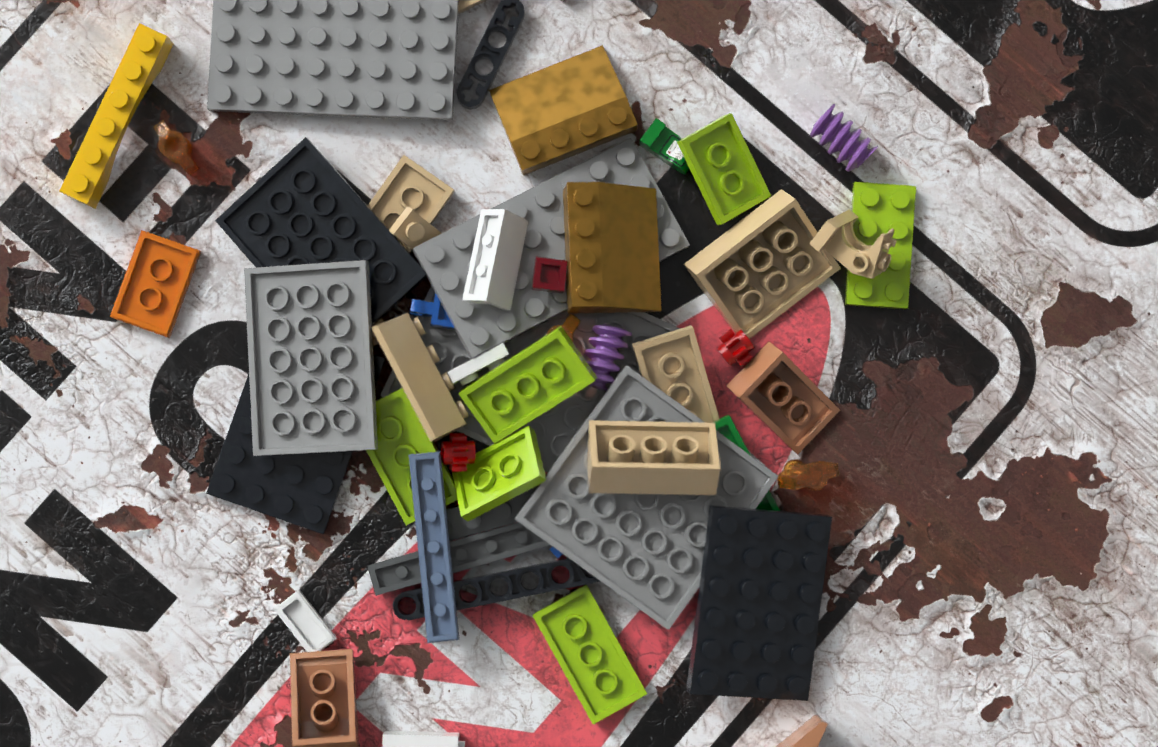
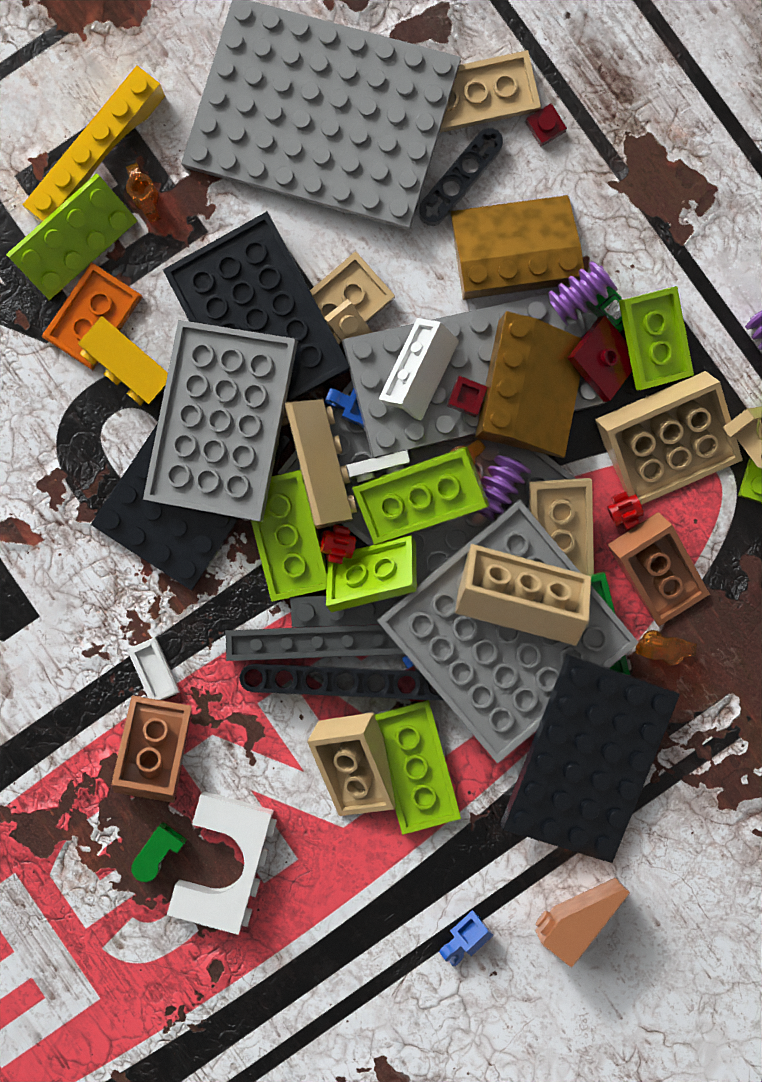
camera: 20 degrees right, 0 degrees up
sand blue tile [409,451,459,643] -> none
none -> lime plate [6,173,138,300]
none -> yellow brick [78,316,168,406]
none -> tan slope [307,712,396,816]
none -> medium lavender piece [548,261,618,326]
none -> dark red plate [567,315,632,402]

